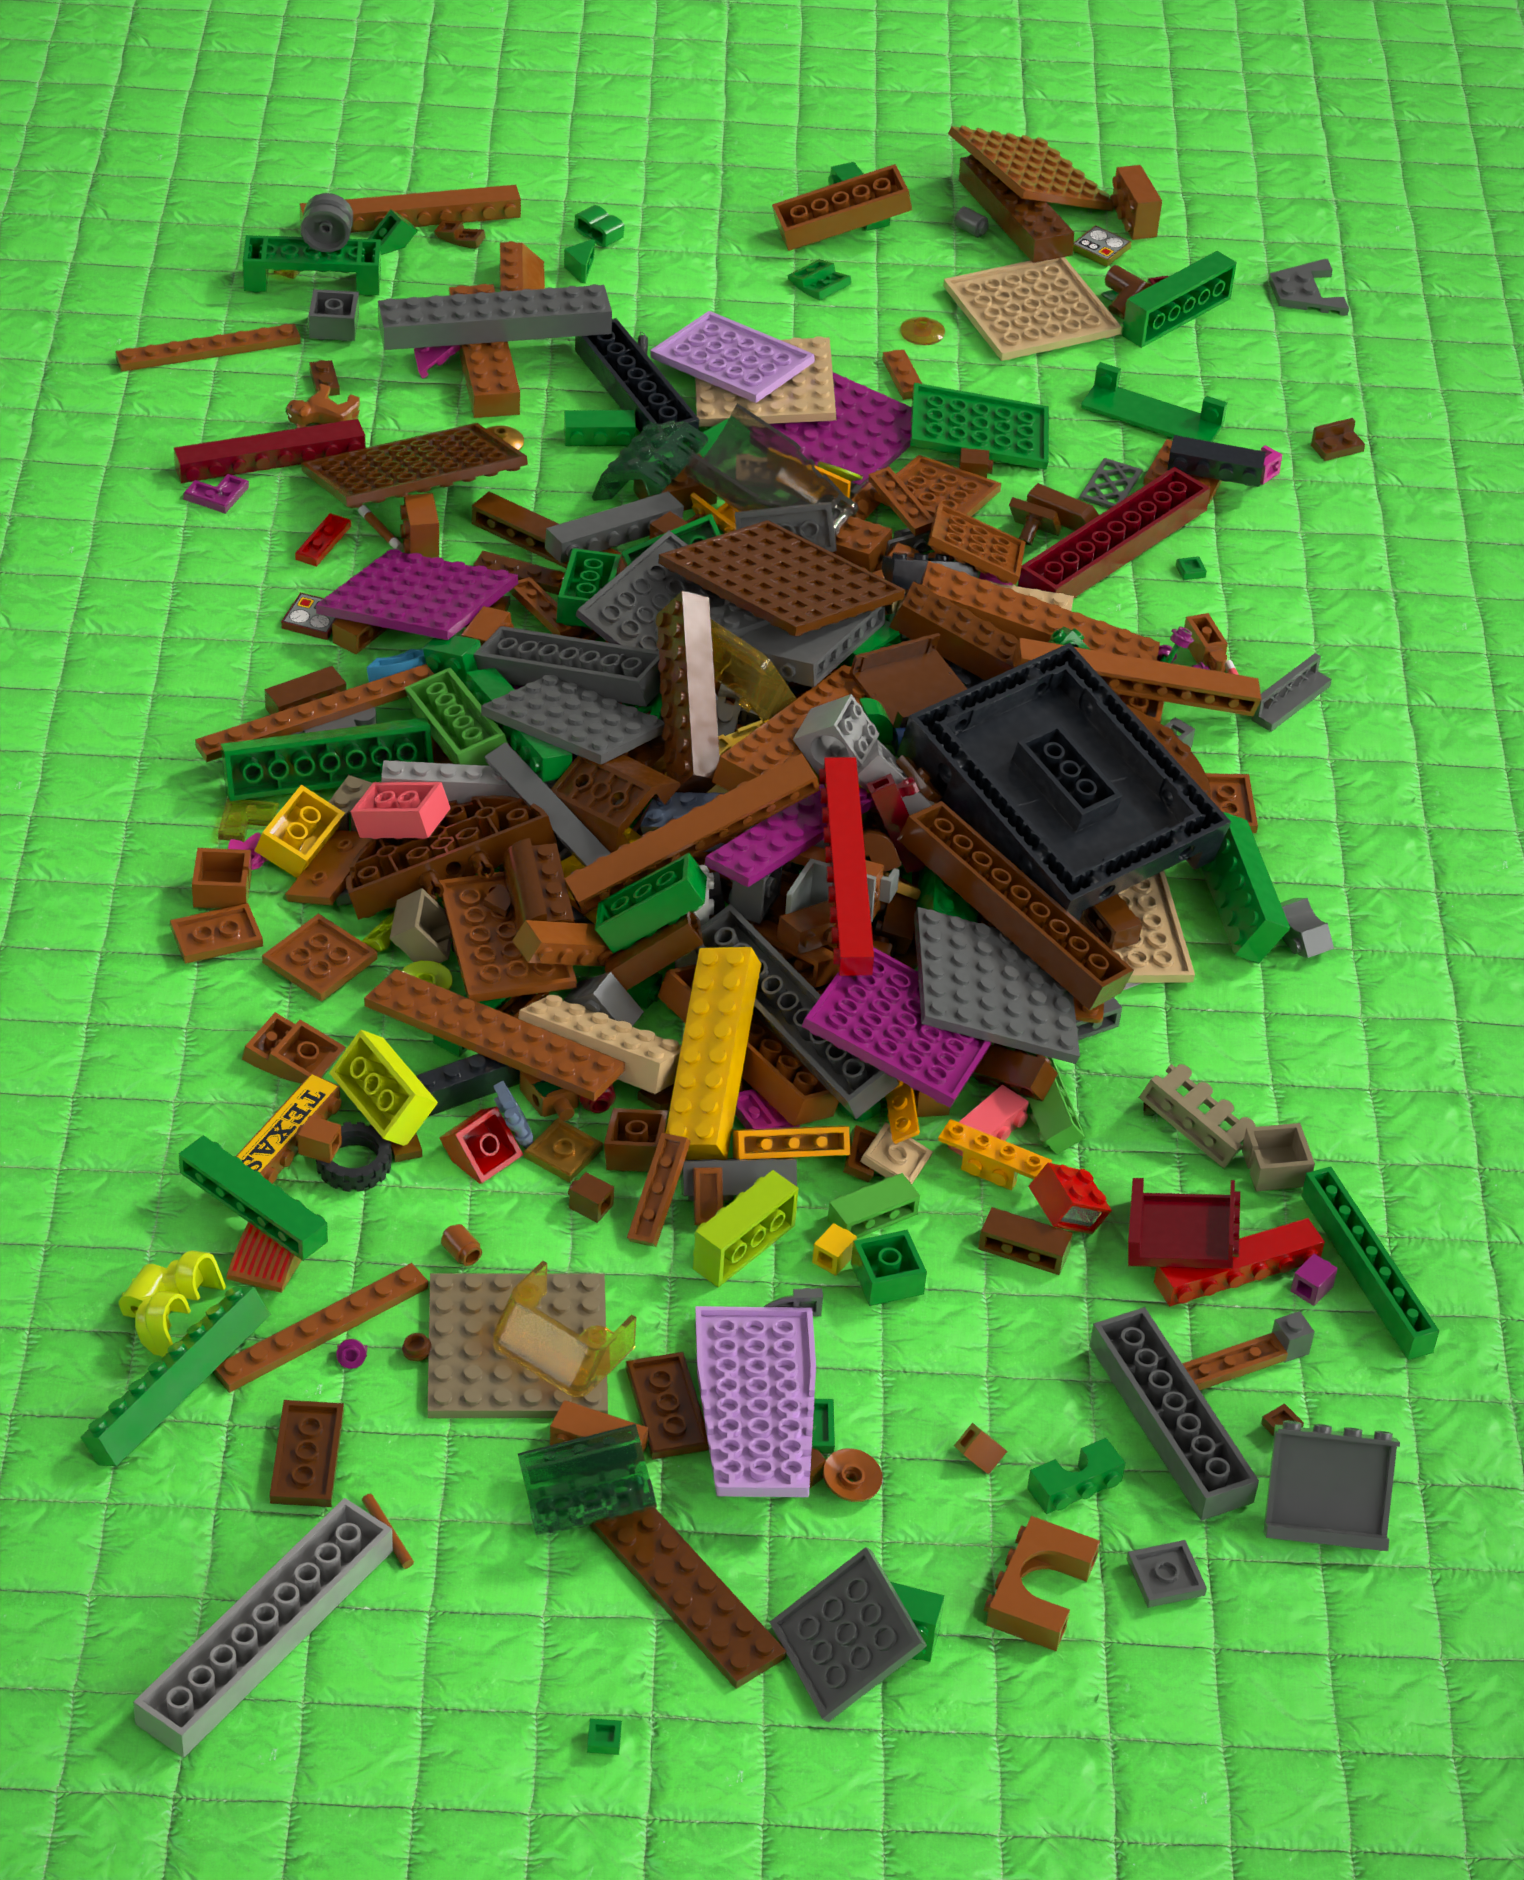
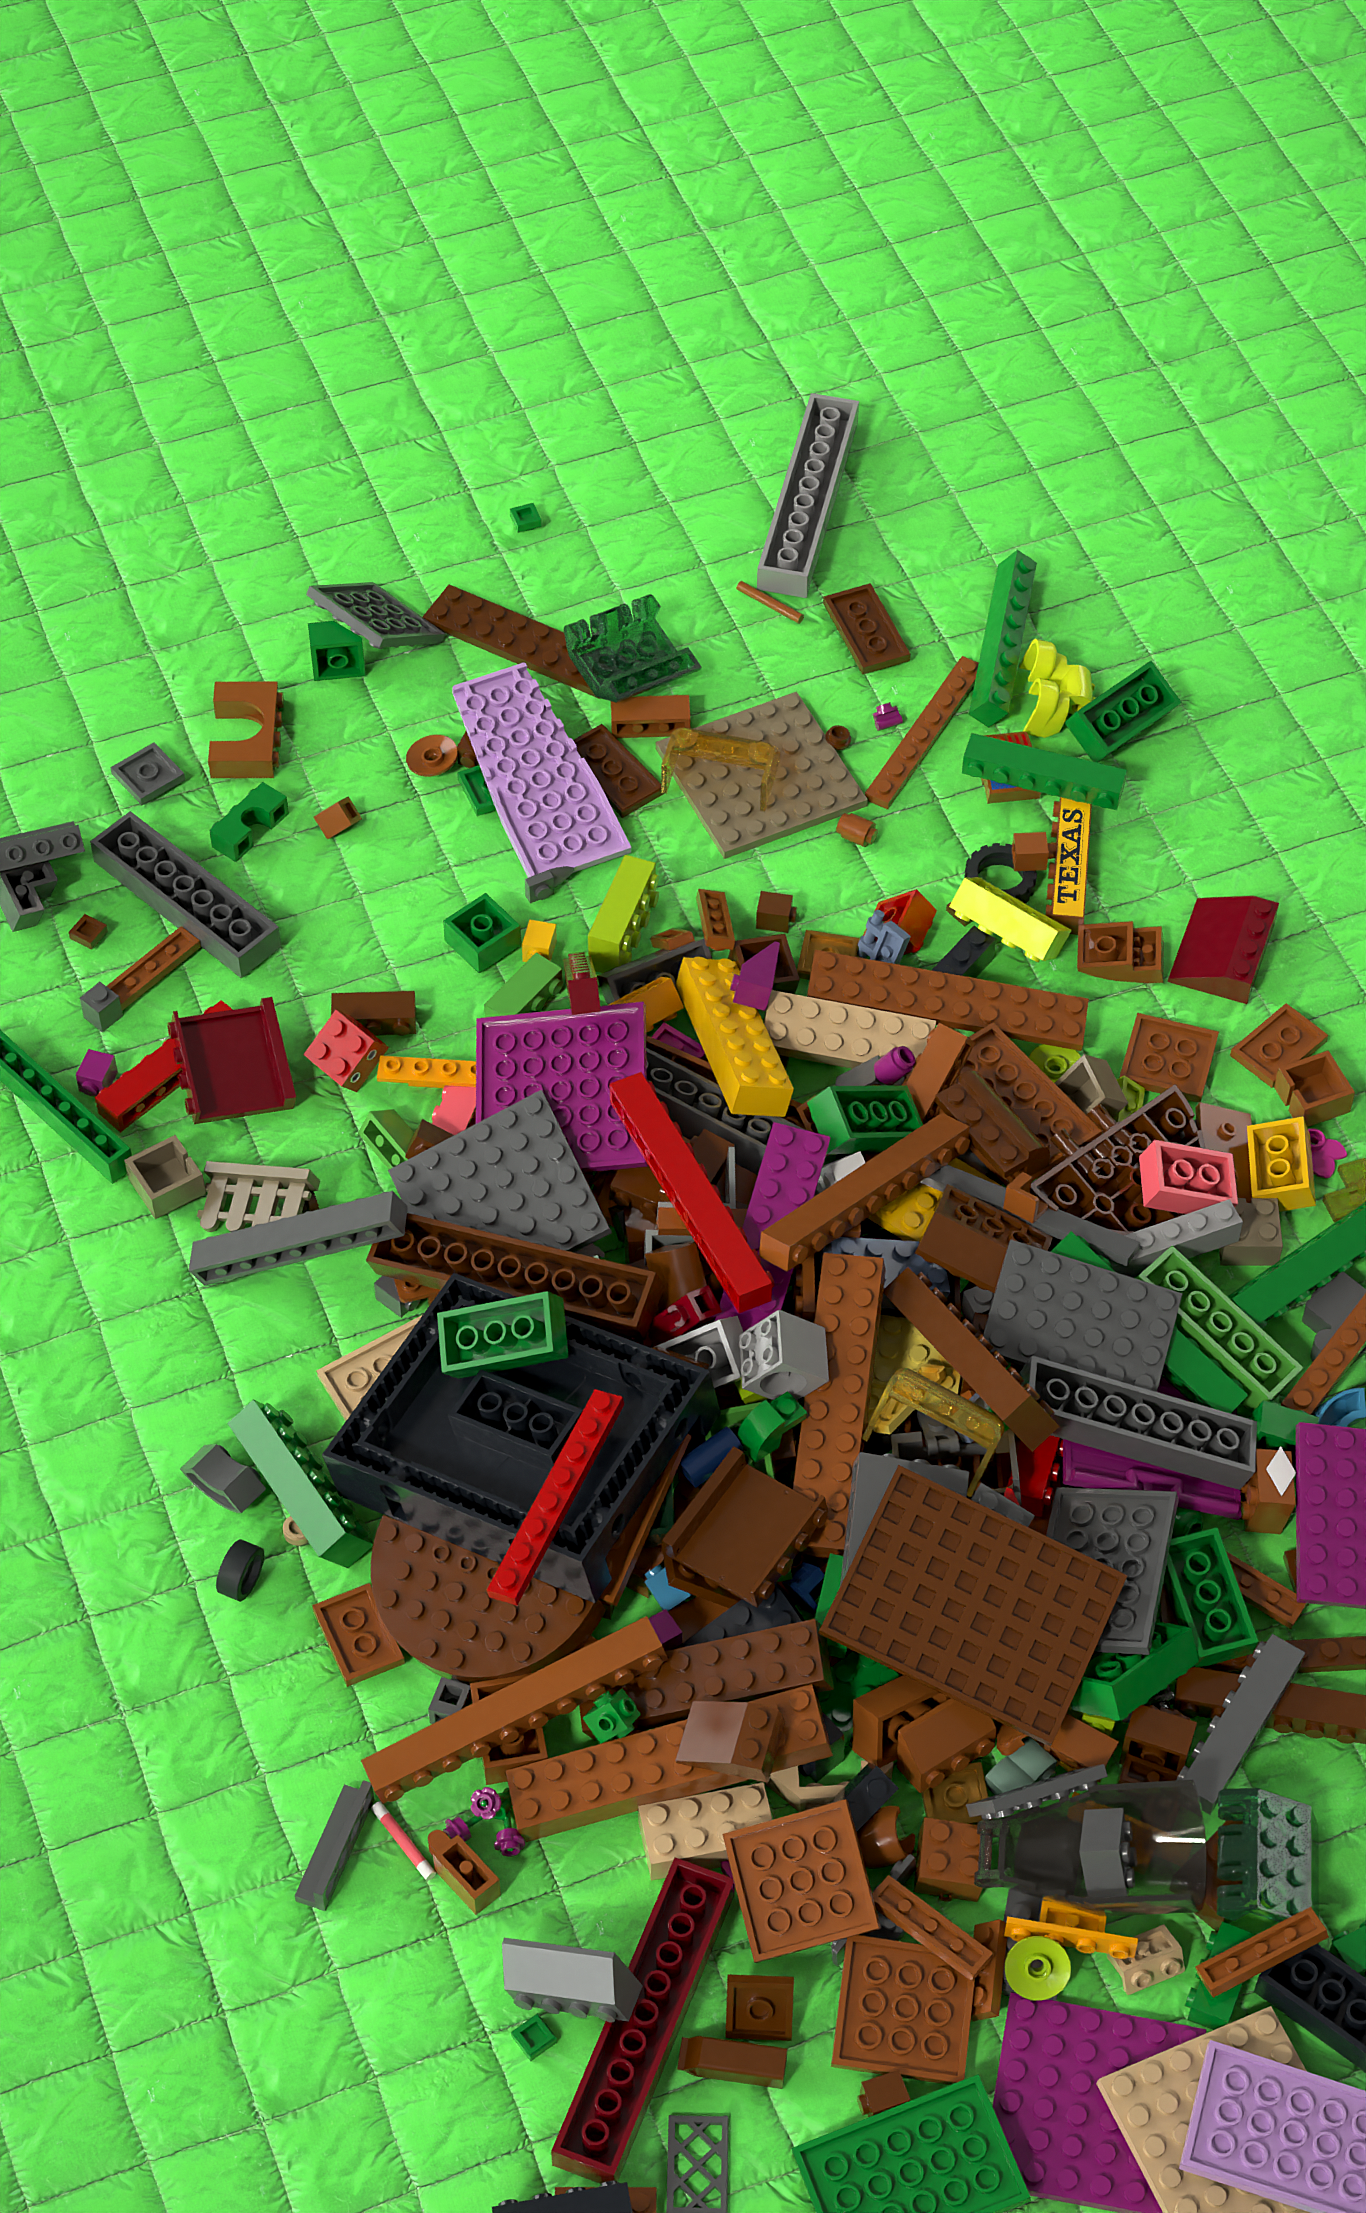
camera: 160 degrees right, 10 degrees up
none -> dark grey brick [189,1191,408,1286]
none -> black tyre [216,1539,265,1602]
none -> green brick [437,1291,569,1379]
none -> red plate [486,1389,625,1606]
none -> slope [502,1938,642,2022]
none -> dark red brick [563,952,601,1015]
none -> reddish brown slope [675,1701,785,1783]
none -> magenta slope [730,942,780,1011]
none -> magenta brick [874,1046,915,1085]
none -> dark orange panel [1003,1172,1048,1224]
none -> green brick [1064,661,1182,763]
none -> dark grey brick [1079,1808,1137,1903]
none -> dark red slope [1168,896,1279,1004]
none -> dark orange plate [1195,1907,1329,1997]
none -> white sticker [1266,1447,1296,1496]

